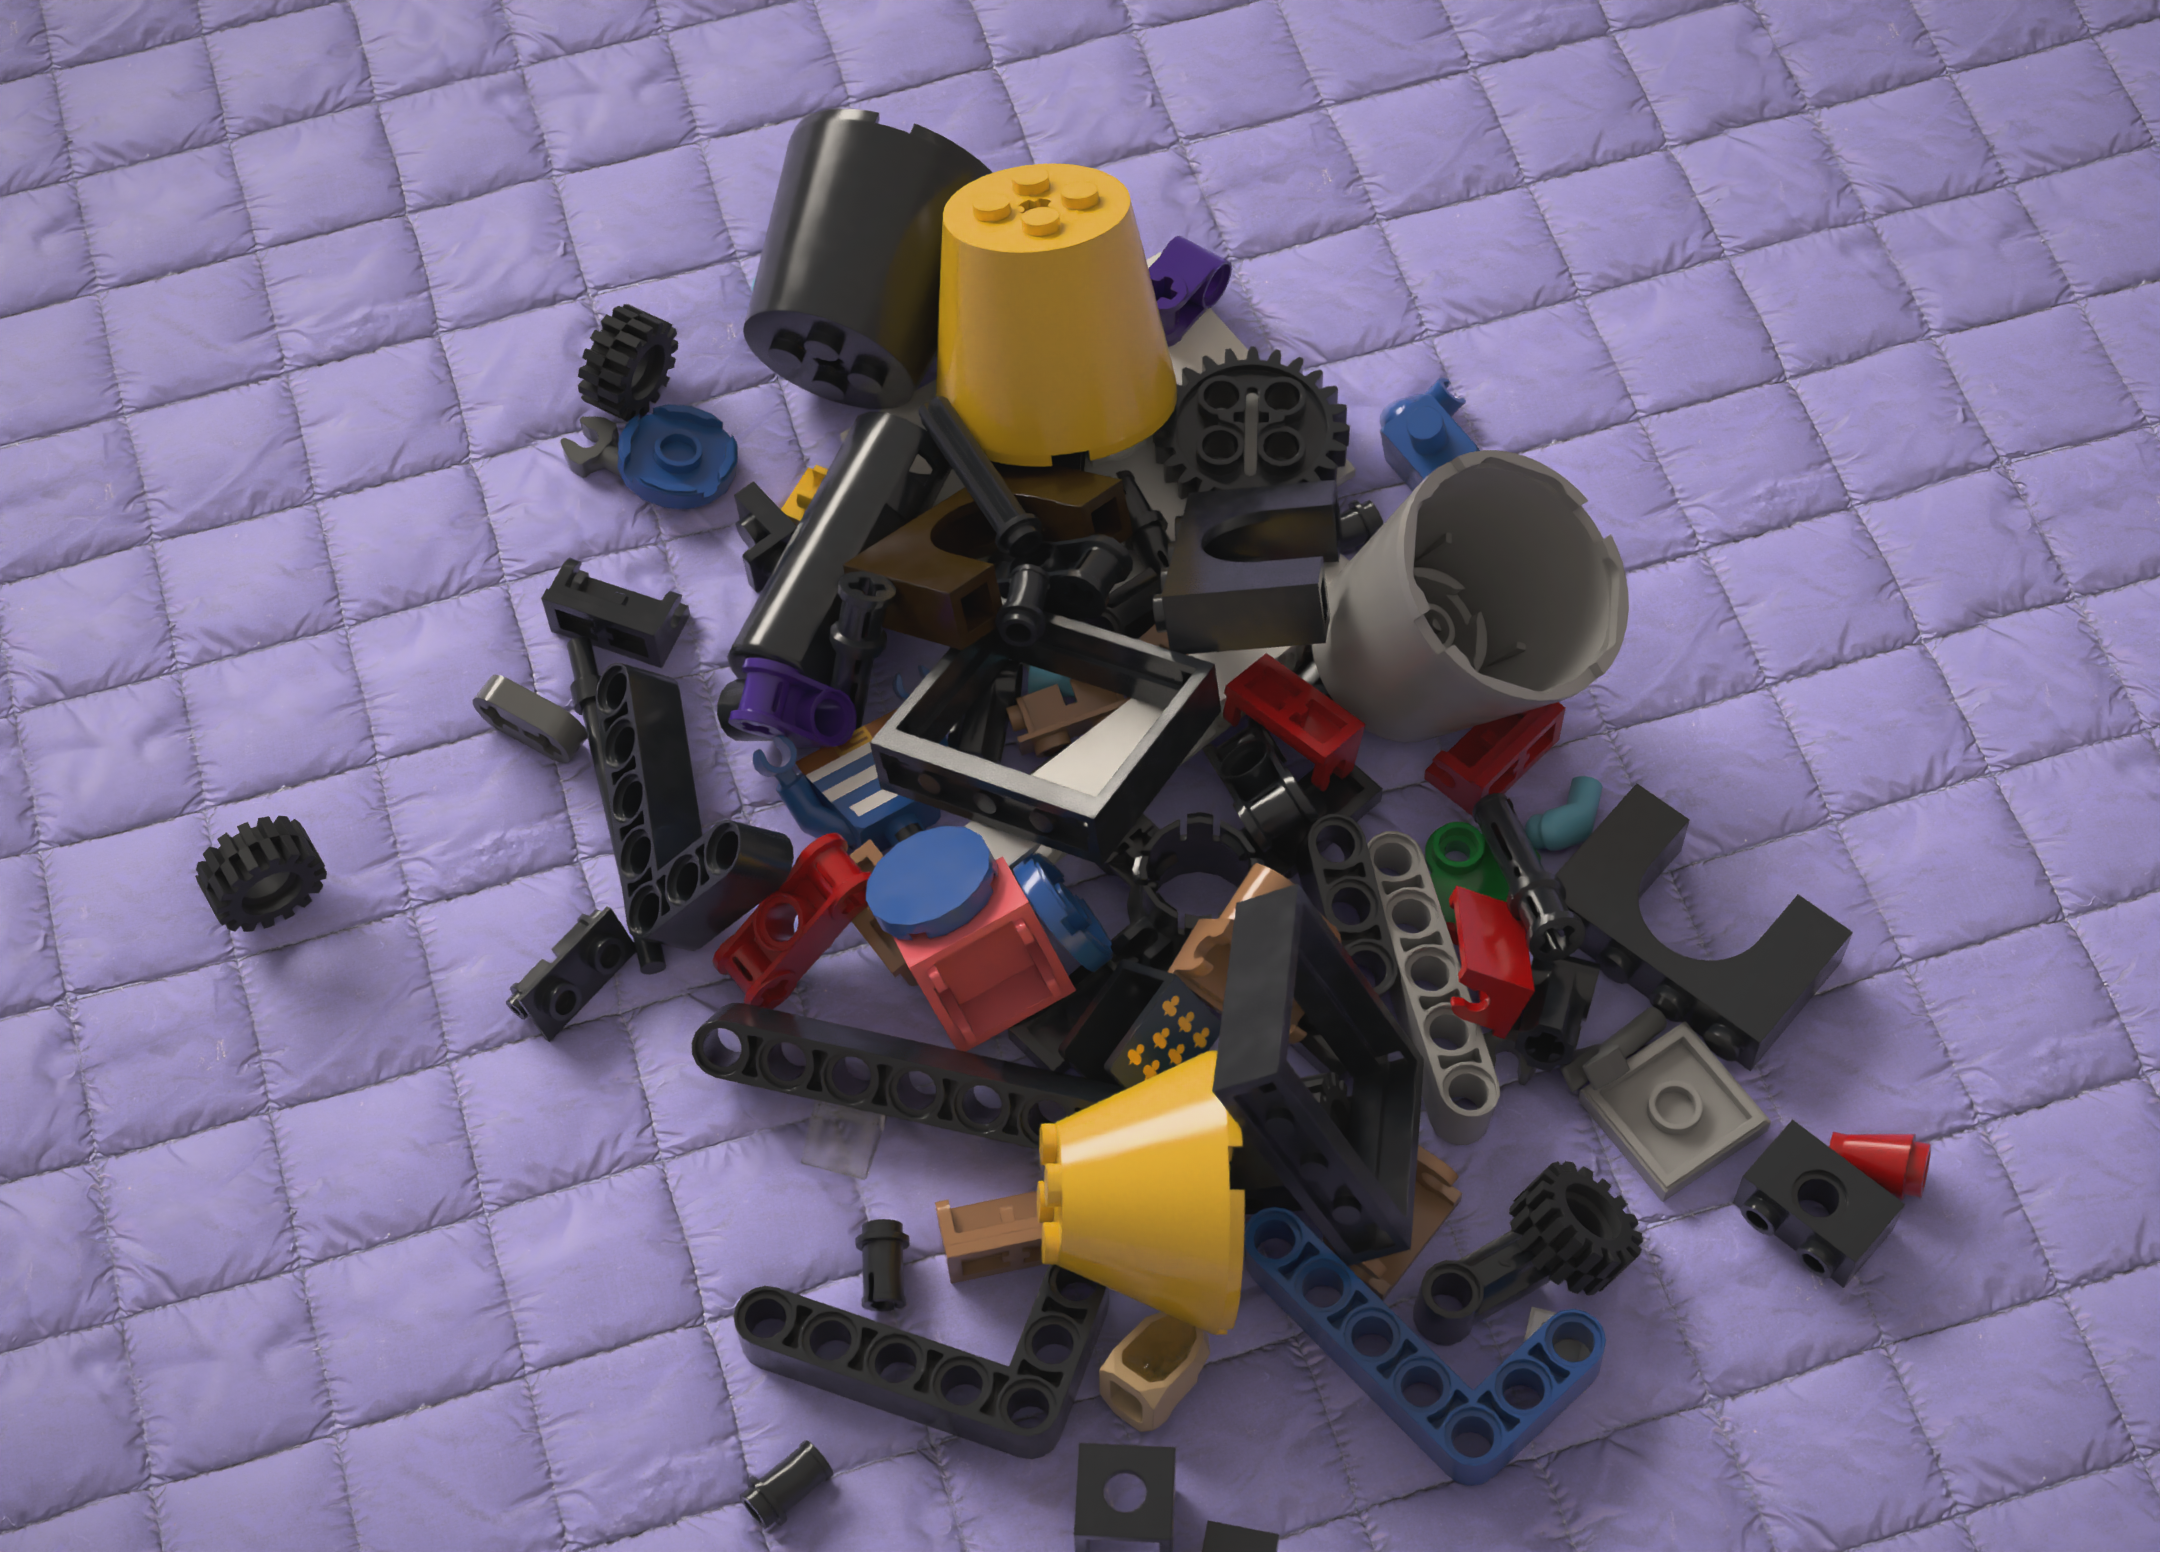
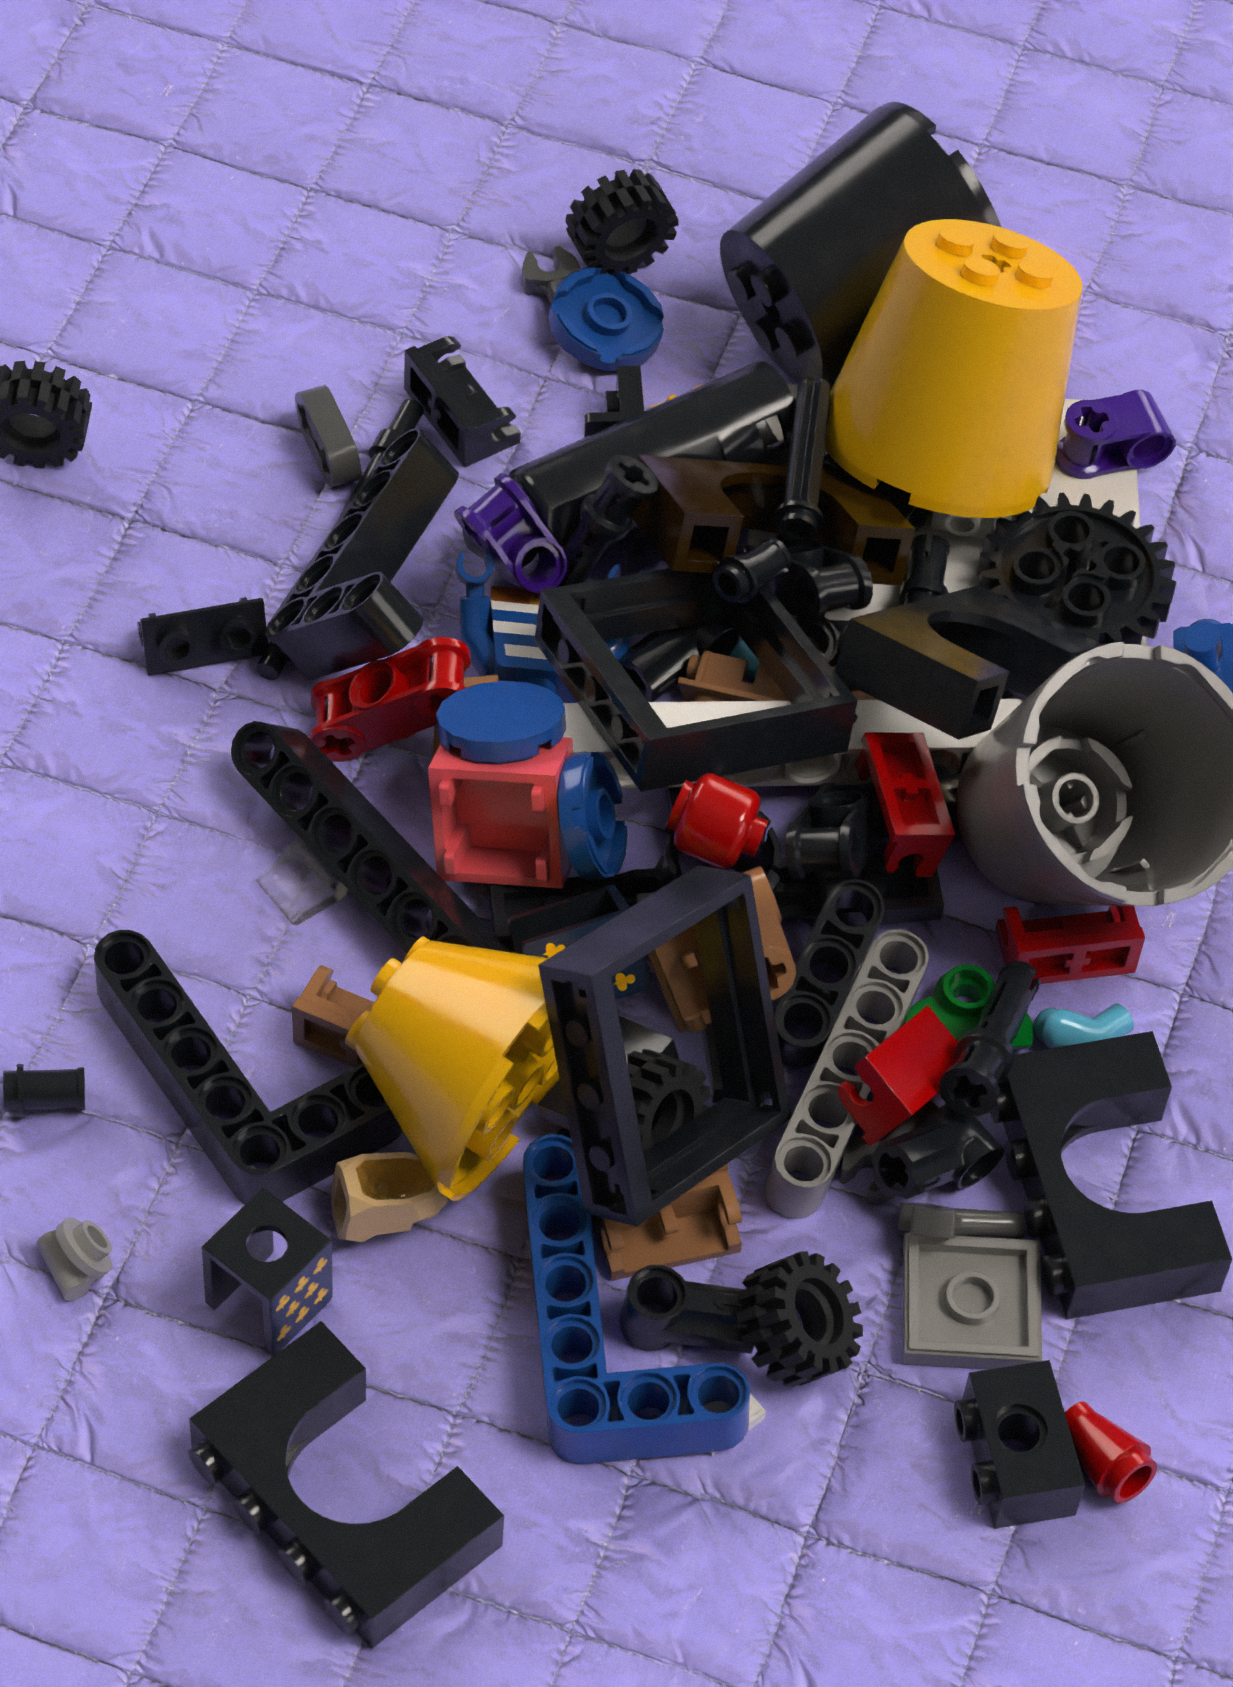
camera: 30 degrees right, 5 degrees down
black pin [855,1219,910,1312] -> none
none -> red head [666,773,769,869]

